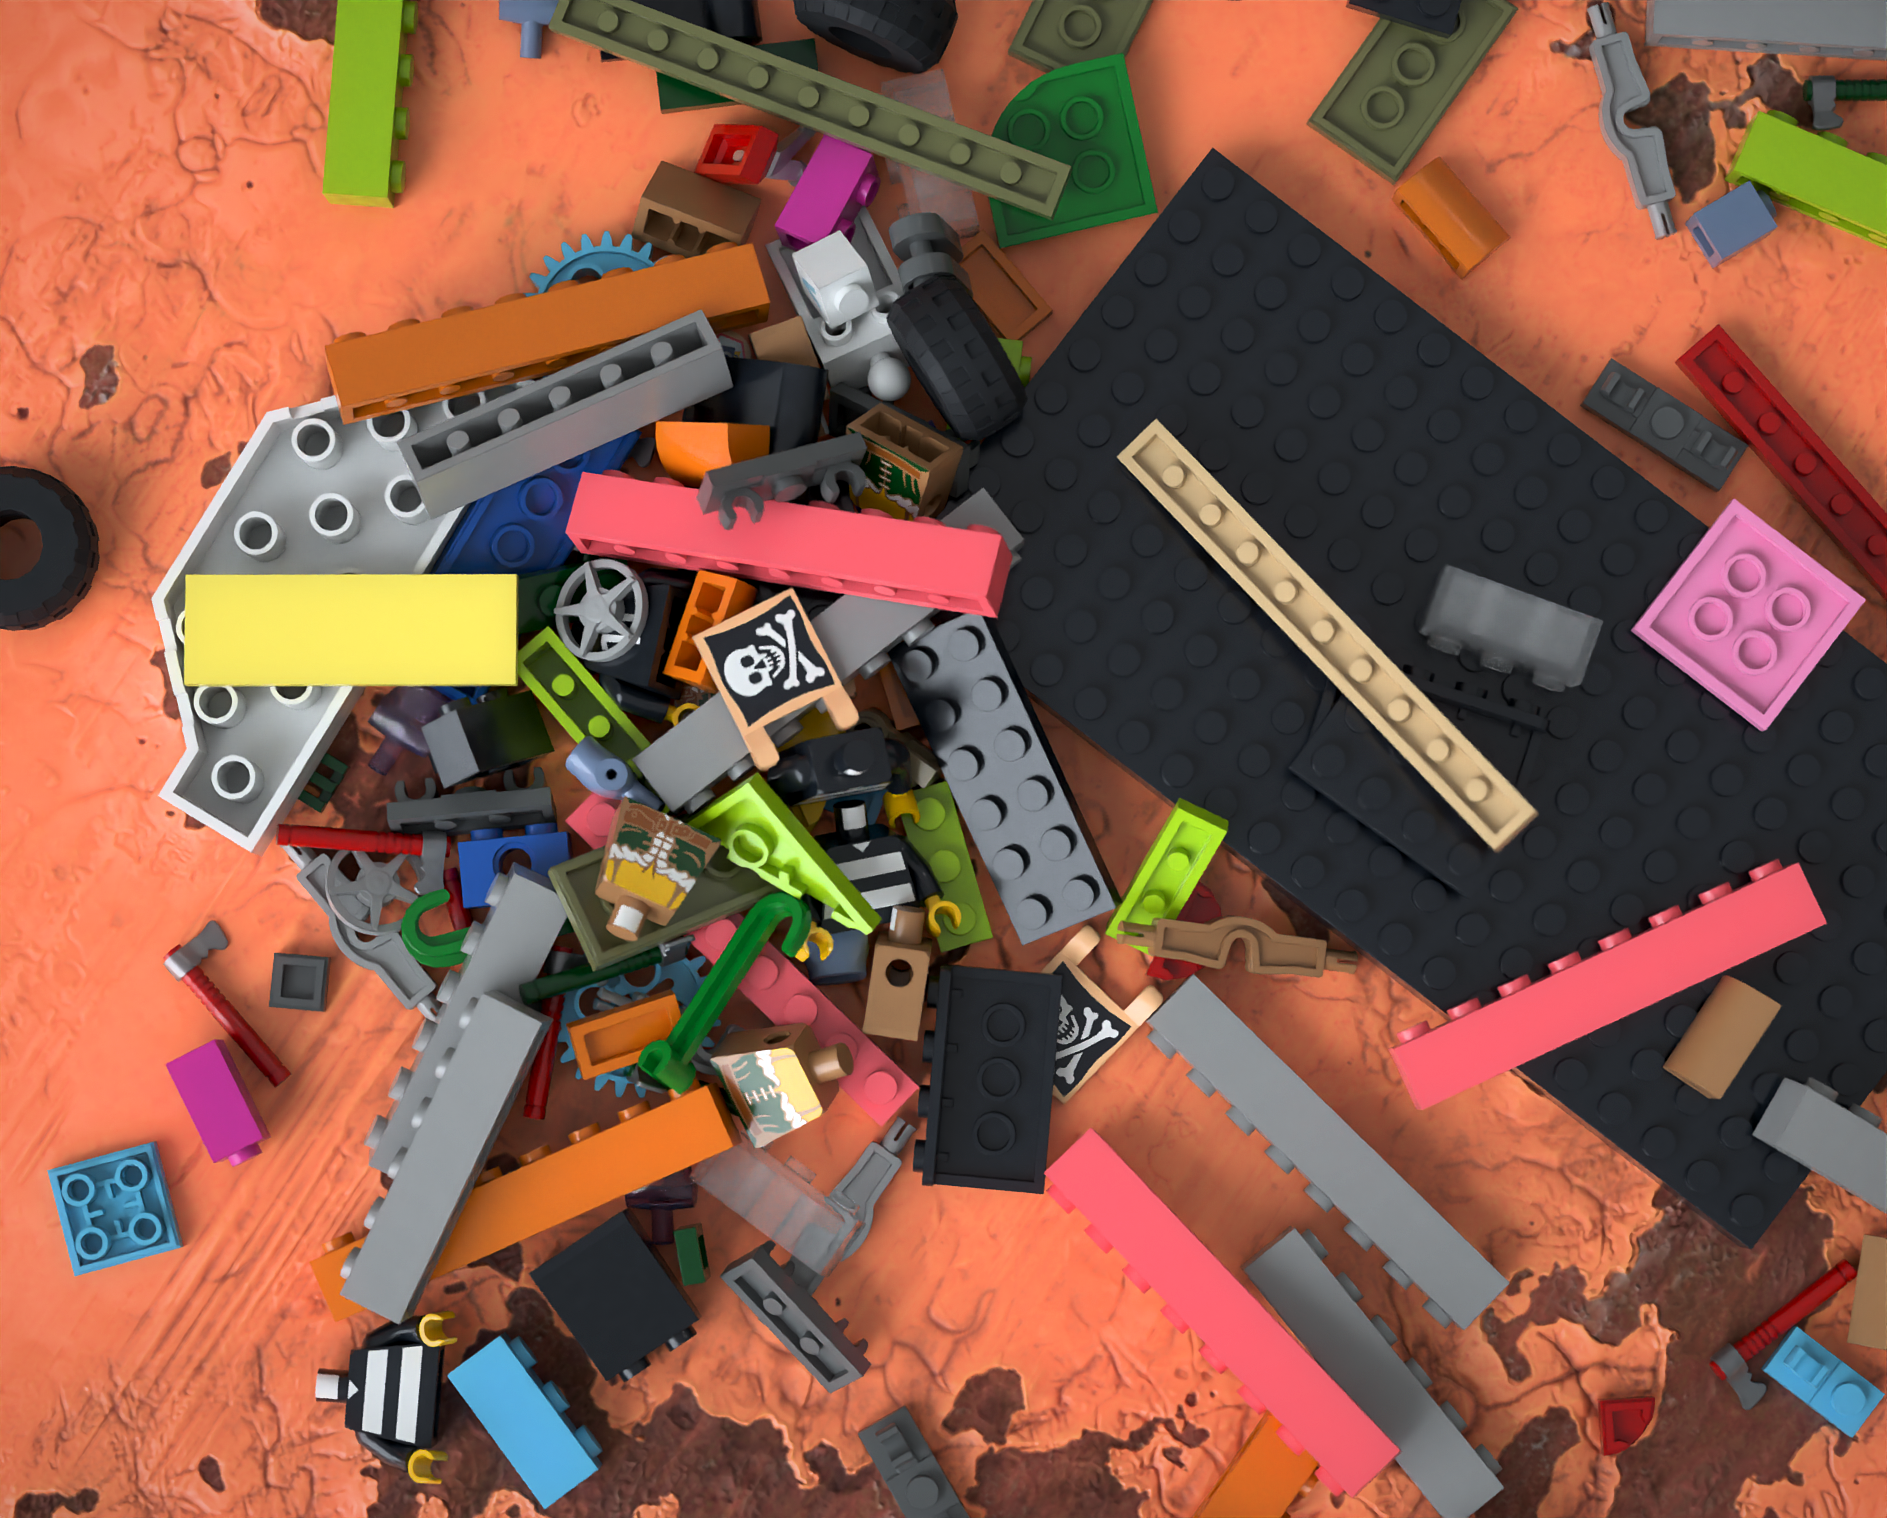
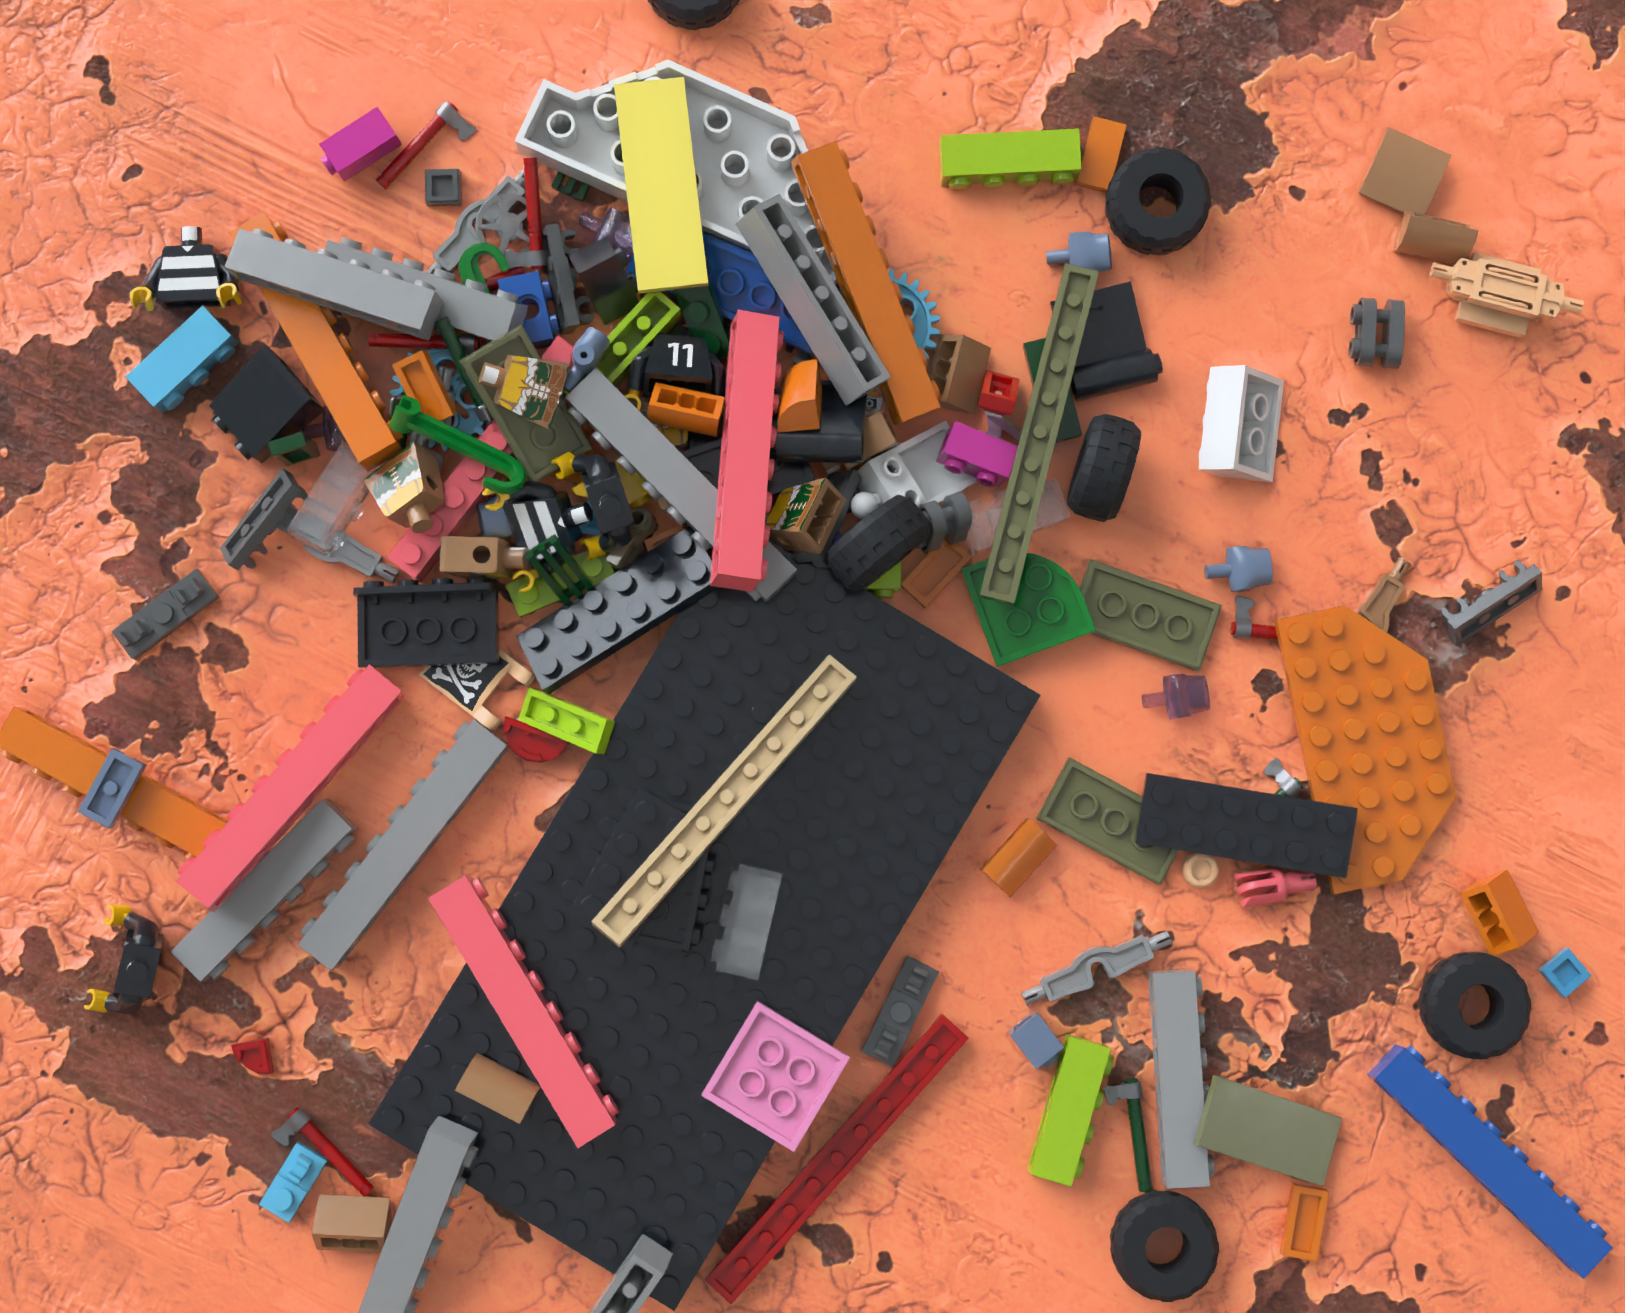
camera: 80 degrees right, 0 degrees up
medium azure tile [47,1141,184,1276] -> none
light grey wheel [554,559,648,662] -> none
lime wing [685,772,882,935] -> none
flag [692,588,859,771] -> none
dark grey plate [696,432,867,530] -> none
white brick [792,230,880,329] -> none
medium nougat piece [1117,915,1358,978] -> none
none -> dark green tile [525,534,594,605]

